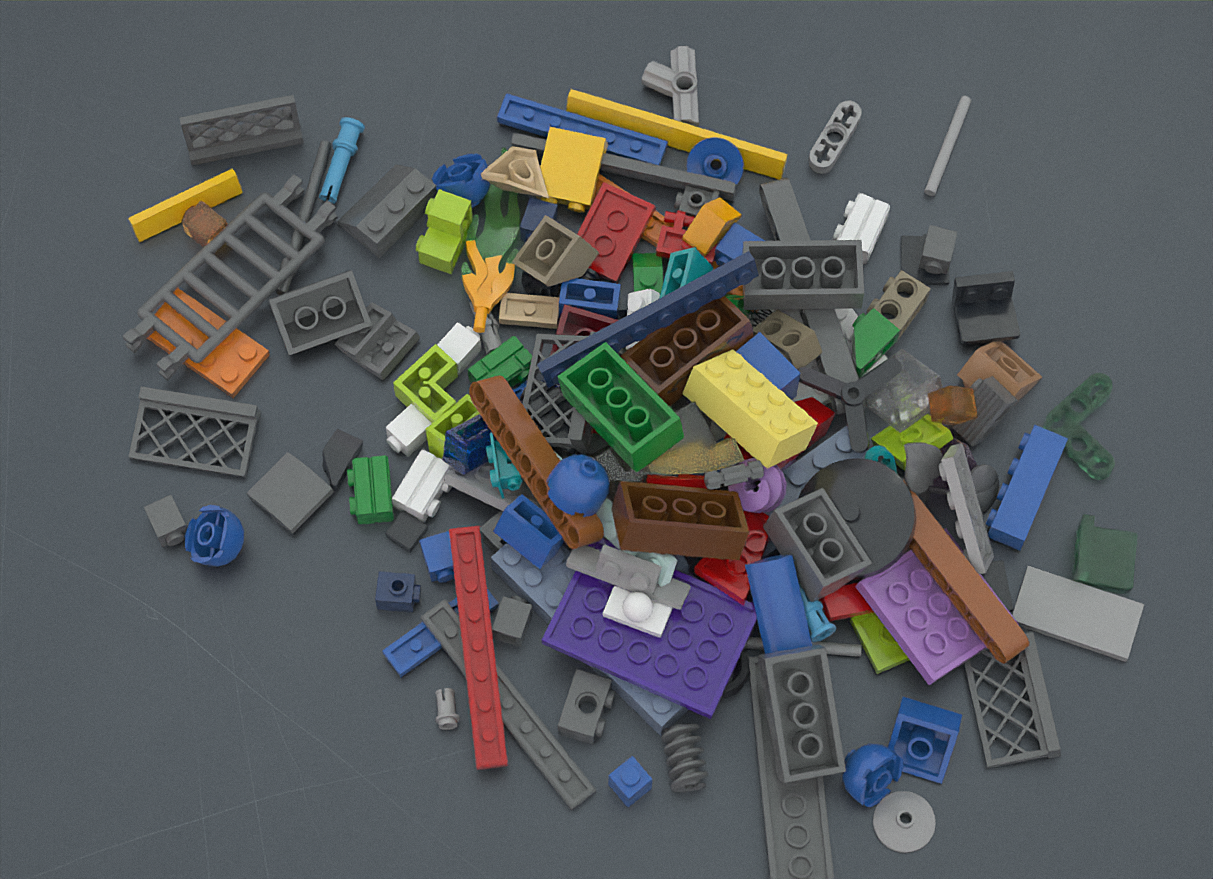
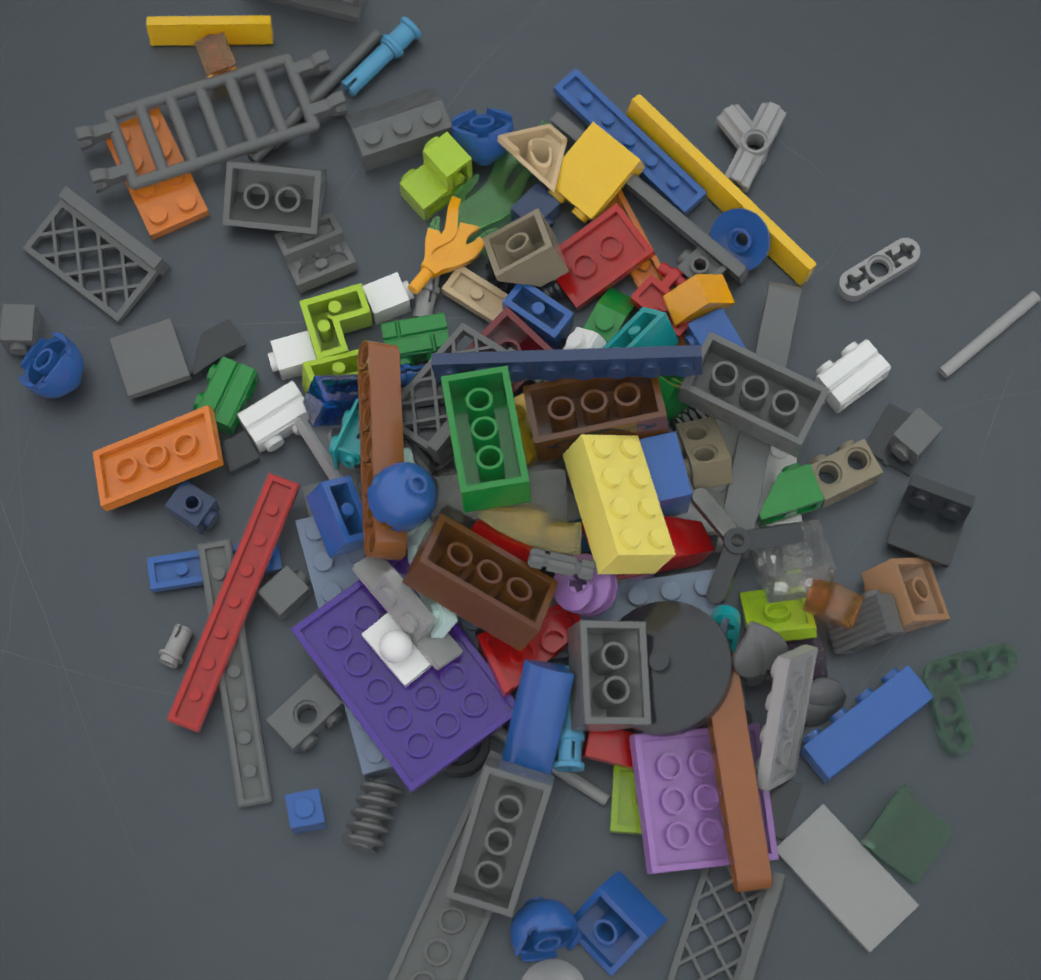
camera: 30 degrees right, 5 degrees up
blue brick [420,531,454,582] -> none
none -> orange plate [93,405,224,512]

